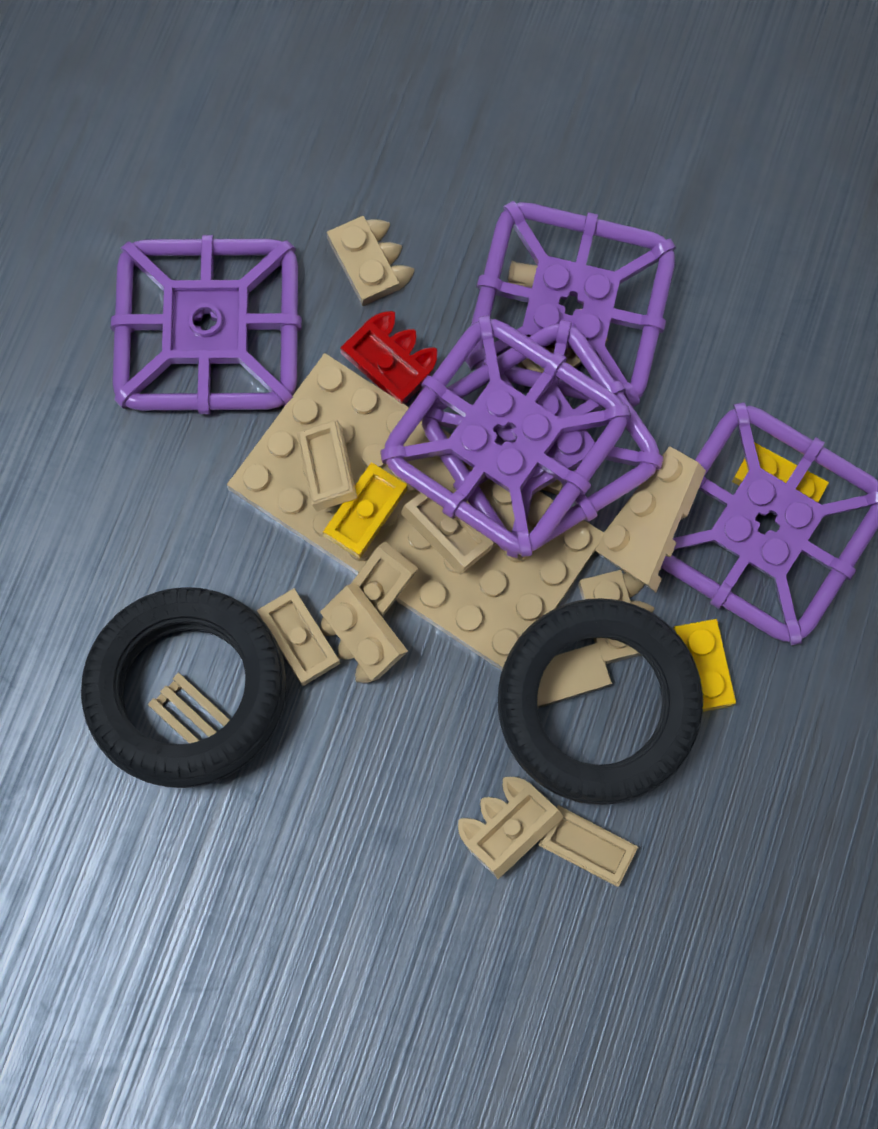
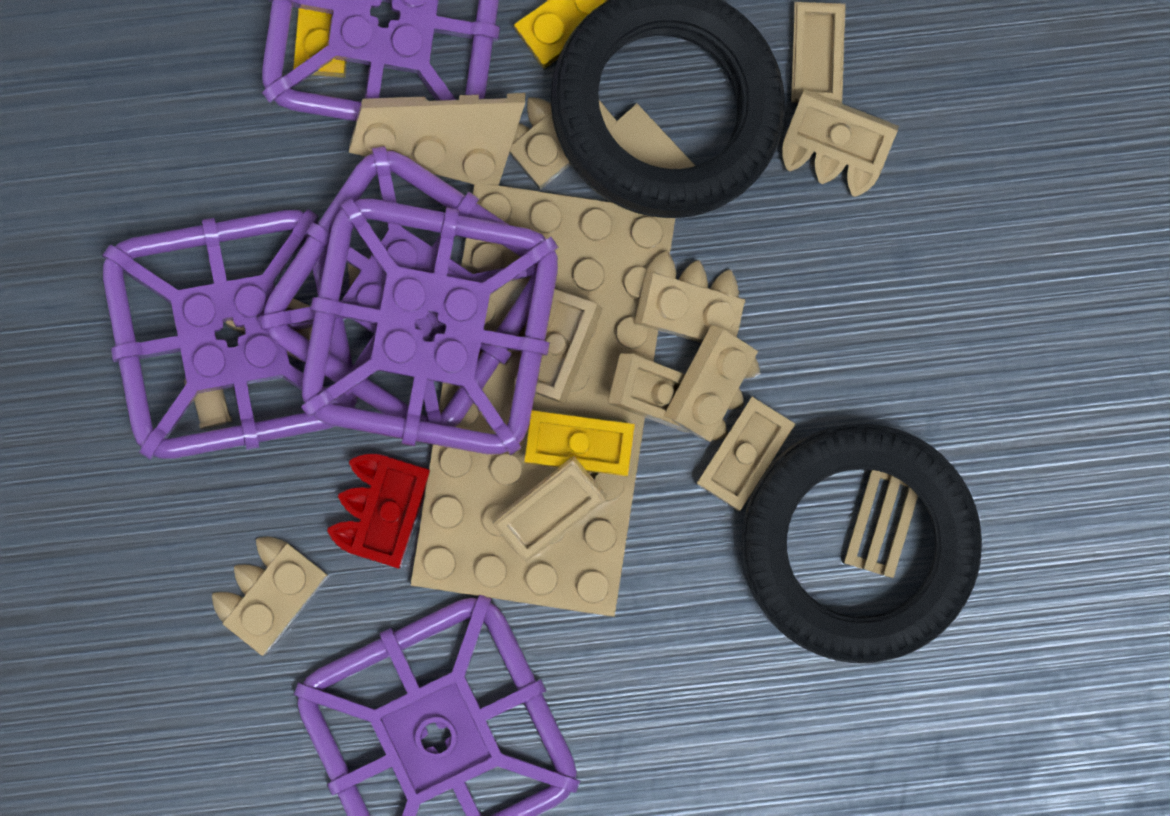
camera: 110 degrees left, 10 degrees up
none -> tan plate [634,251,745,343]

